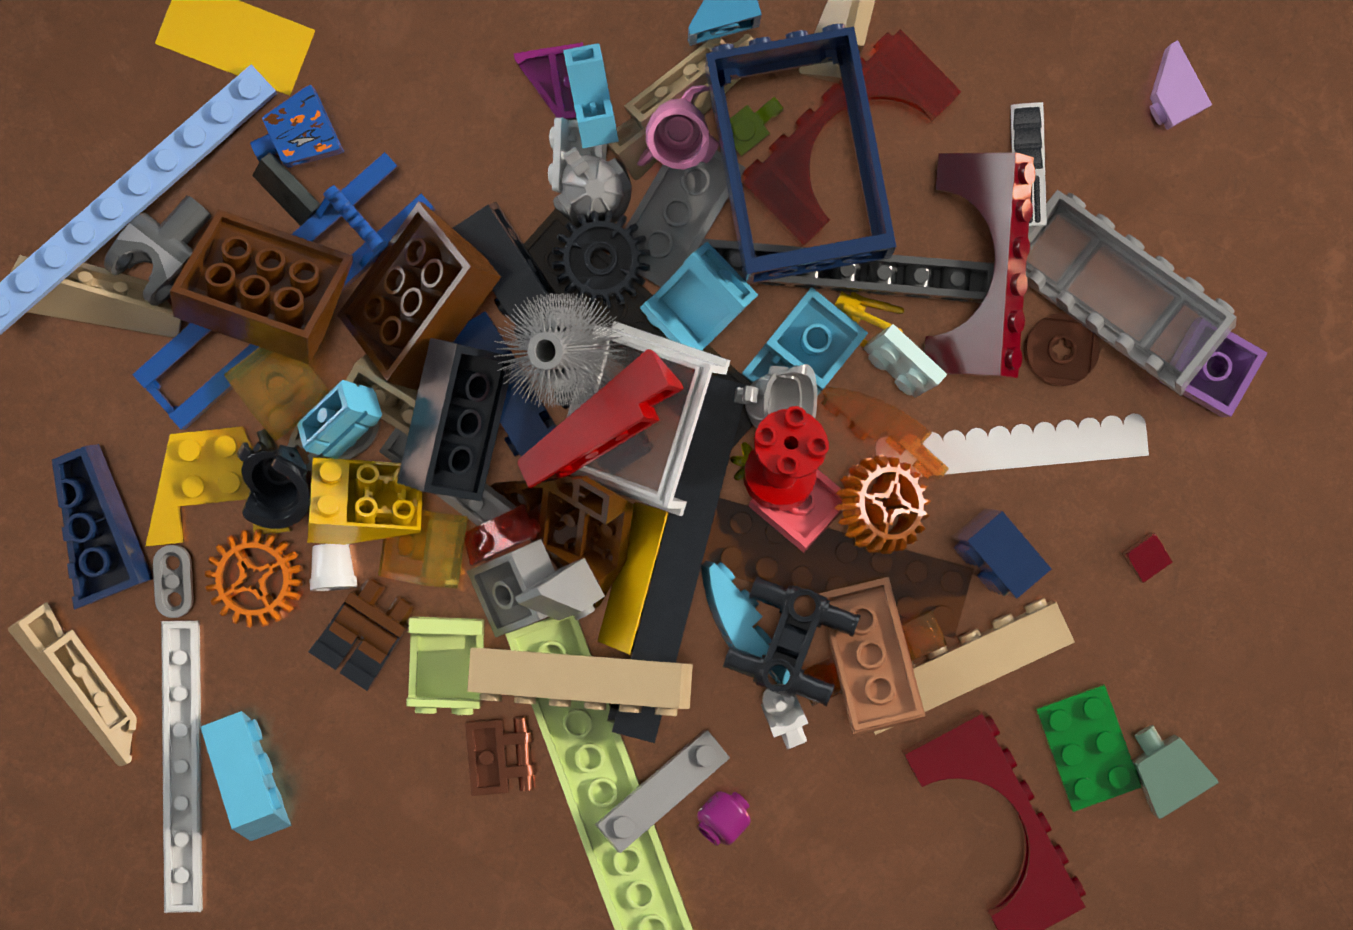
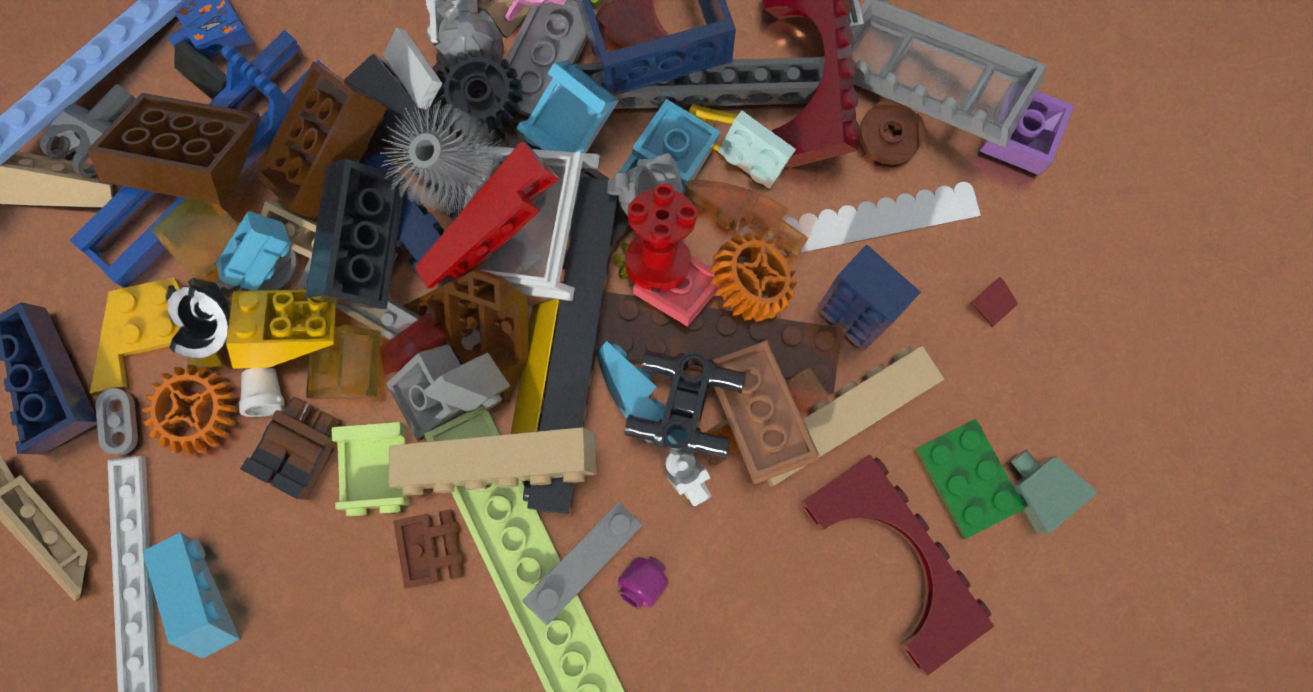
camera: 10 degrees left, 10 degrees down
none -> white tile [383,28,442,110]

